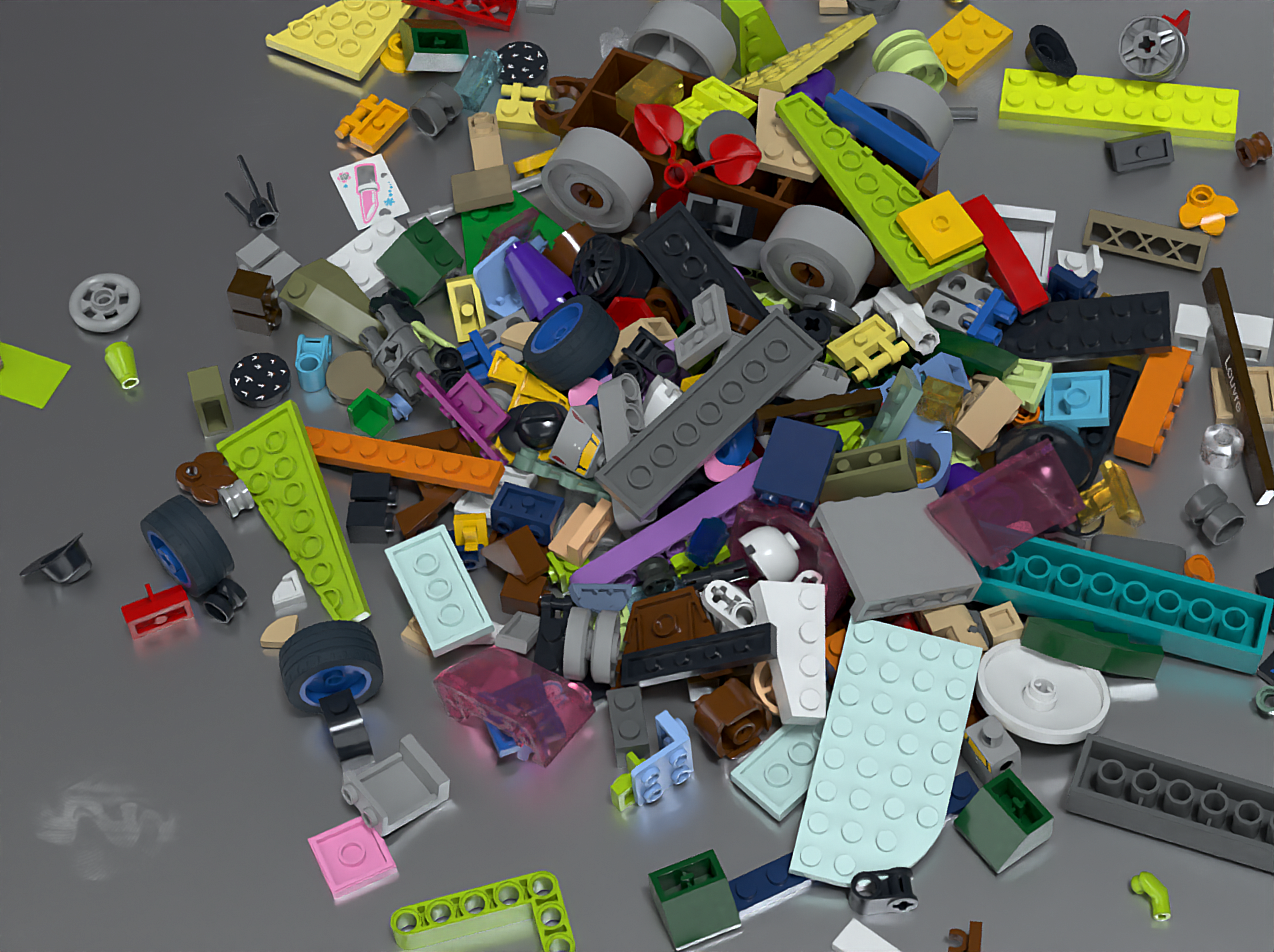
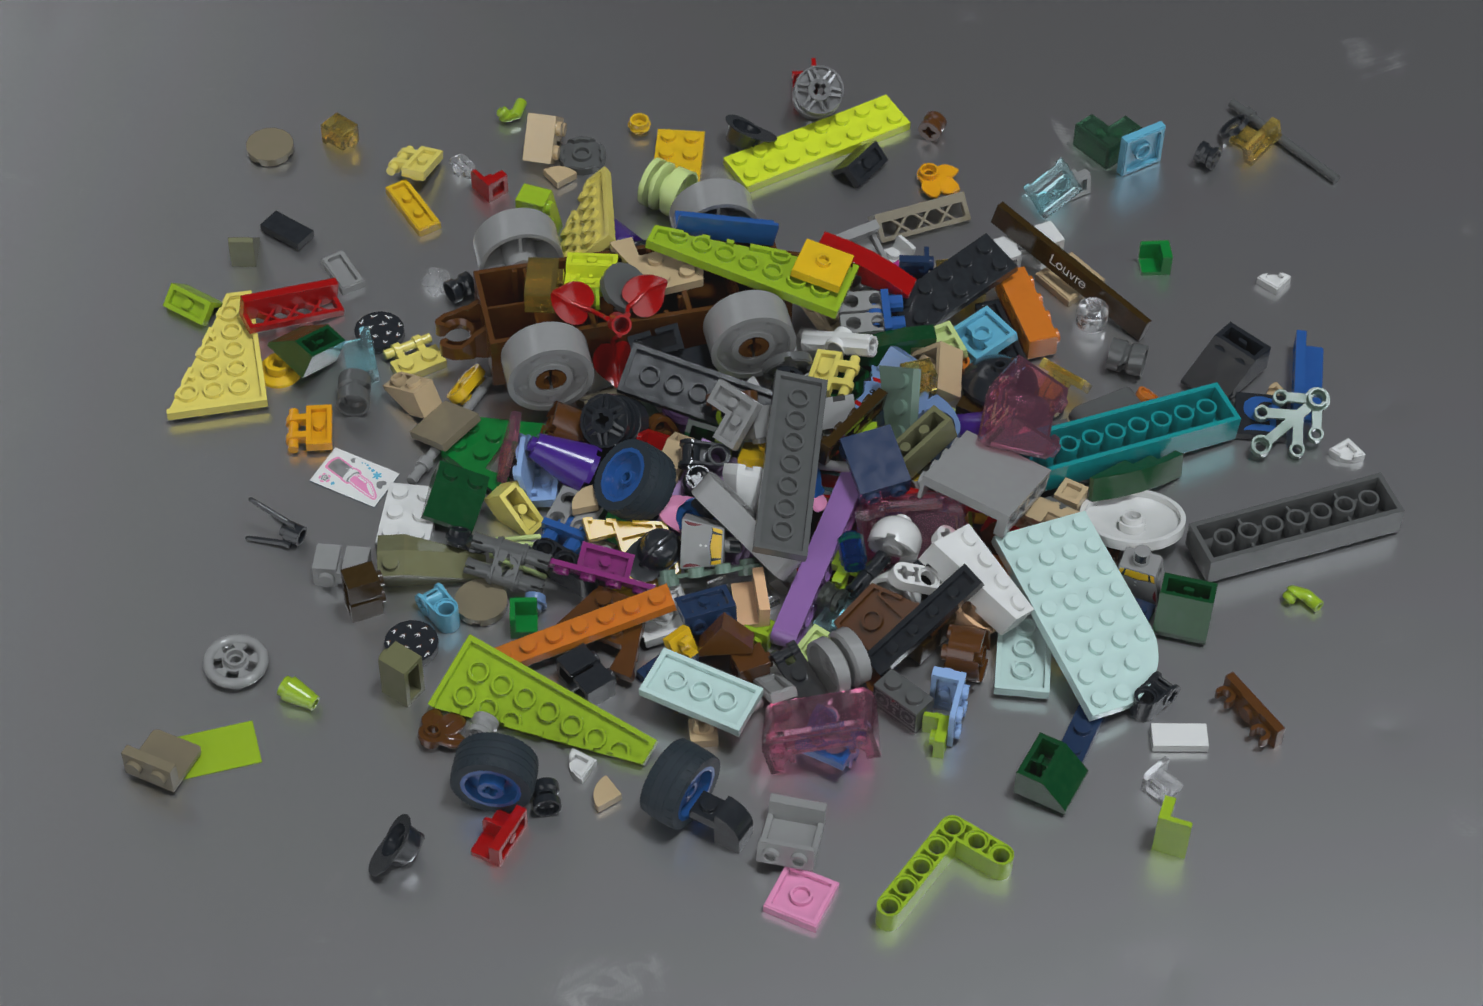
camera: 45 degrees left, 5 degrees down
sand blue plate [568,583,632,617] -> none

